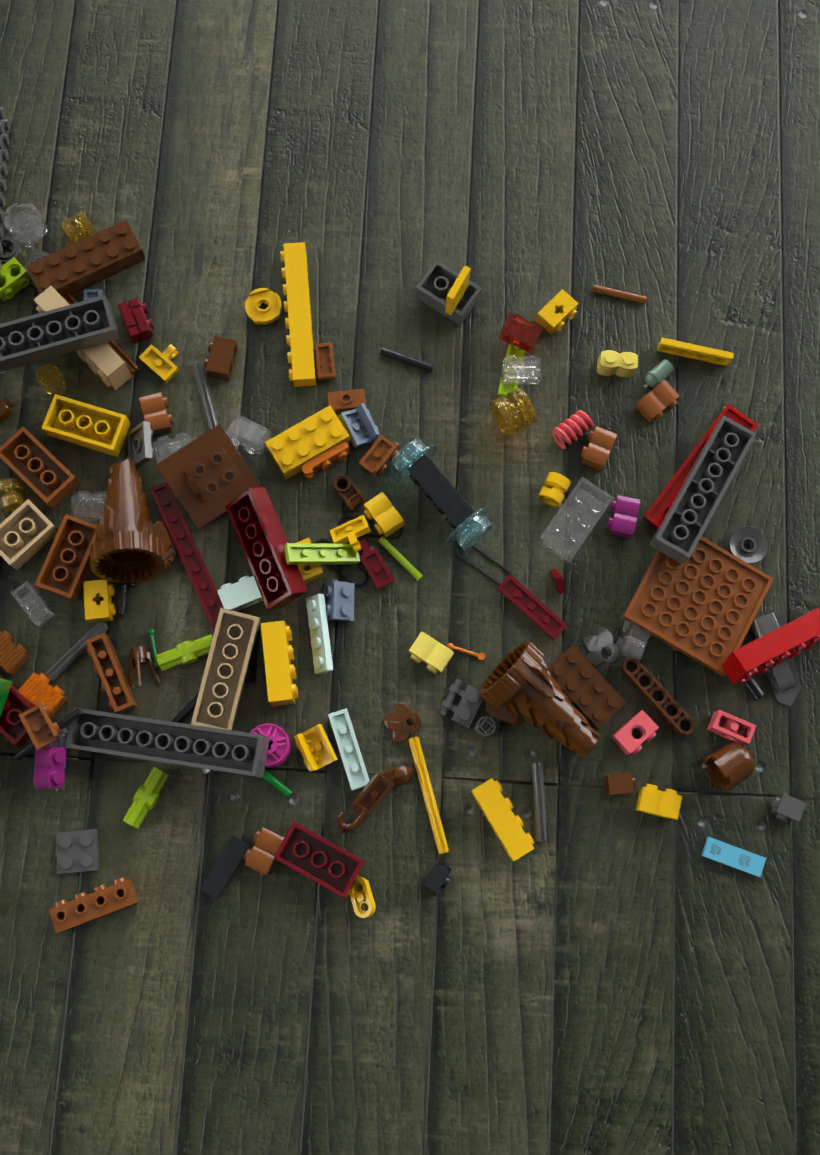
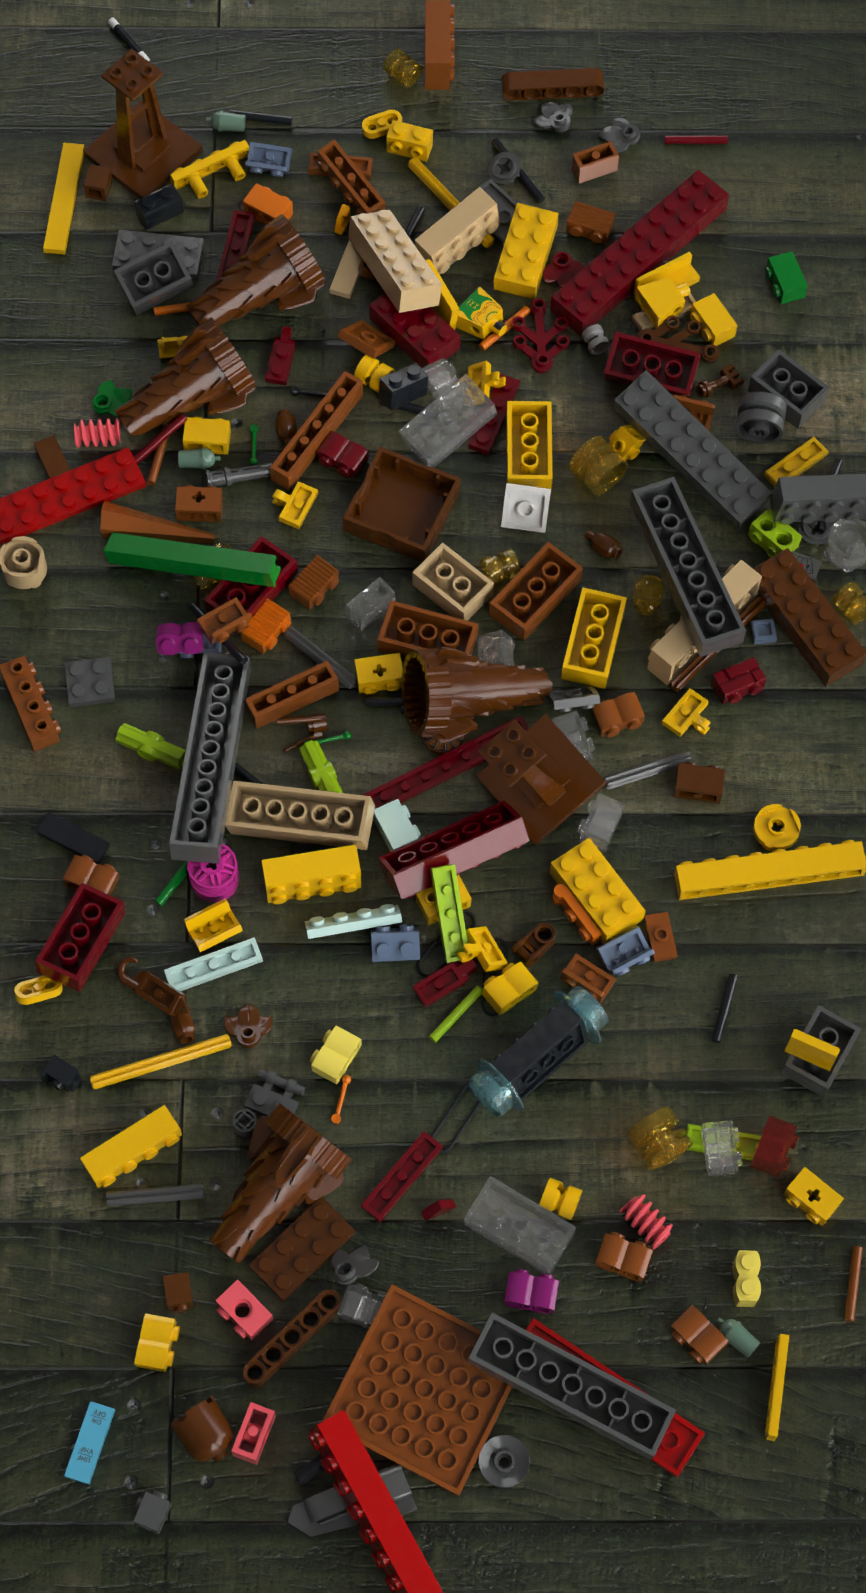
camera: 90 degrees right, 10 degrees down
dark orange plate [314,343,336,381] -> none

